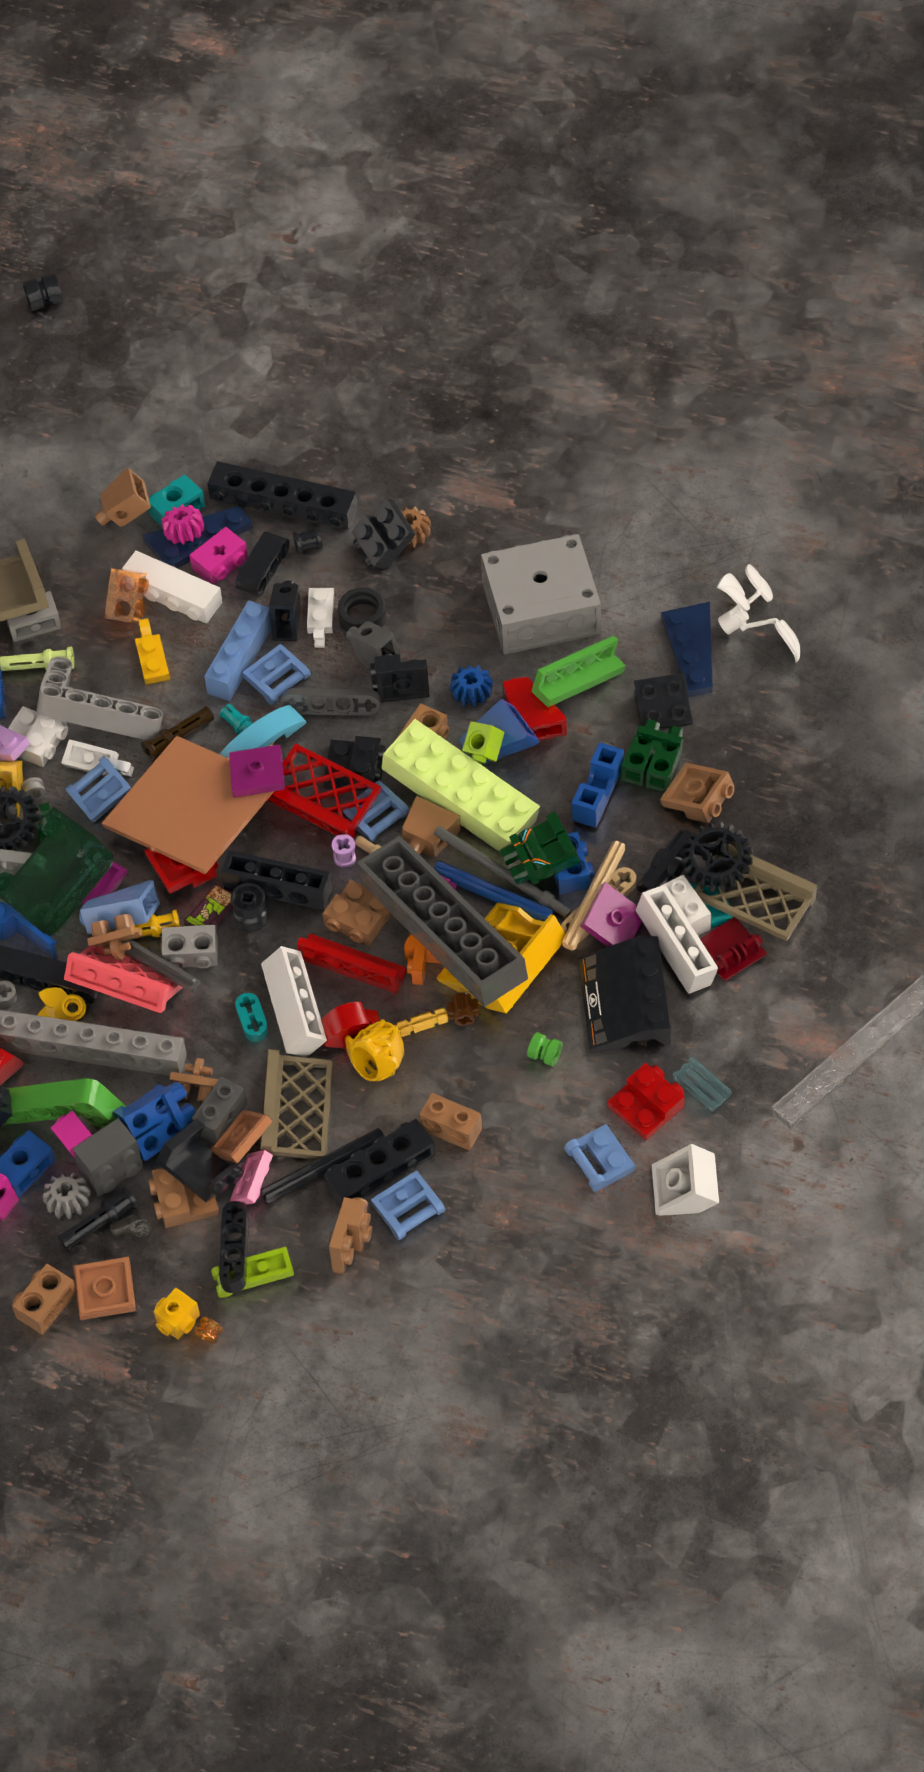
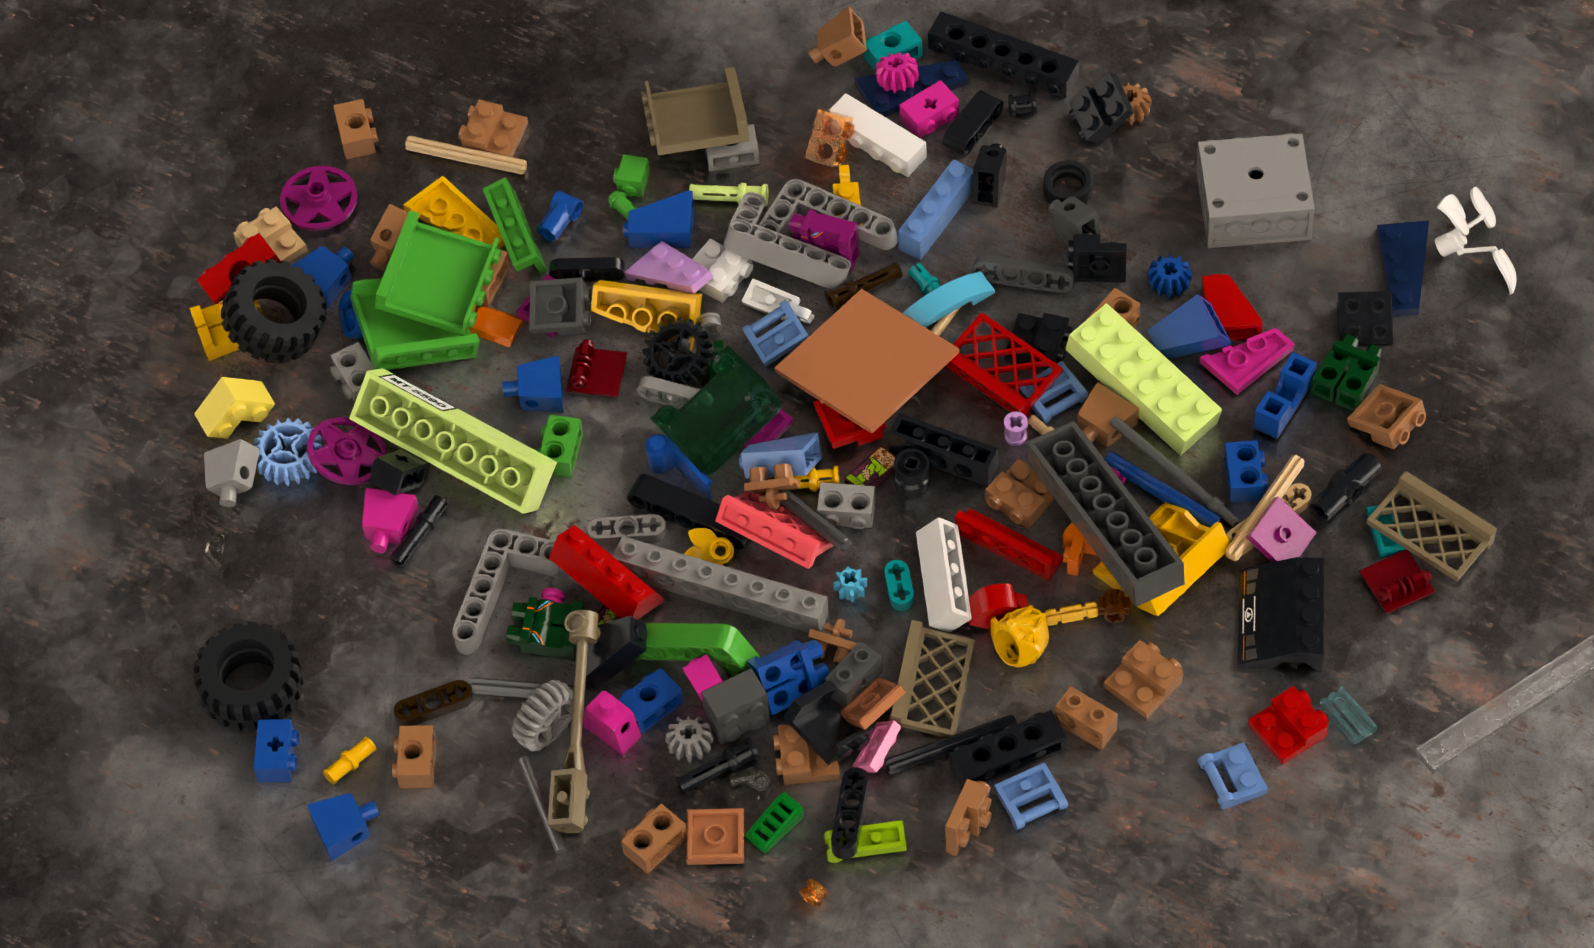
camera: 10 degrees right, 0 degrees up
yellow brick [154,1288,200,1339] -> none
magenta plate [229,744,285,797] -> none
medium blue plate [243,644,311,705] -> none
white plate [307,588,334,648] -> none
lime brick [462,721,505,764] -> none
dark green hips [499,811,581,885] -> none
bright green wheel [527,1032,563,1067] -> none
bright green fence [532,635,626,707] -> none
white brick [636,885,718,994] -> none
white slope [652,1144,719,1216] -> none
white brick [661,875,711,936] -> none
black gear [681,822,753,892] -> none
none -> green slope [744,792,804,854]
none -> light grey beam [759,179,898,250]
none -> magenta hips [789,209,860,272]
none -> medium azure gear [833,566,867,602]
none -> medium nougat plate [1104,640,1183,719]
none -> dark pink wing [1200,328,1295,395]

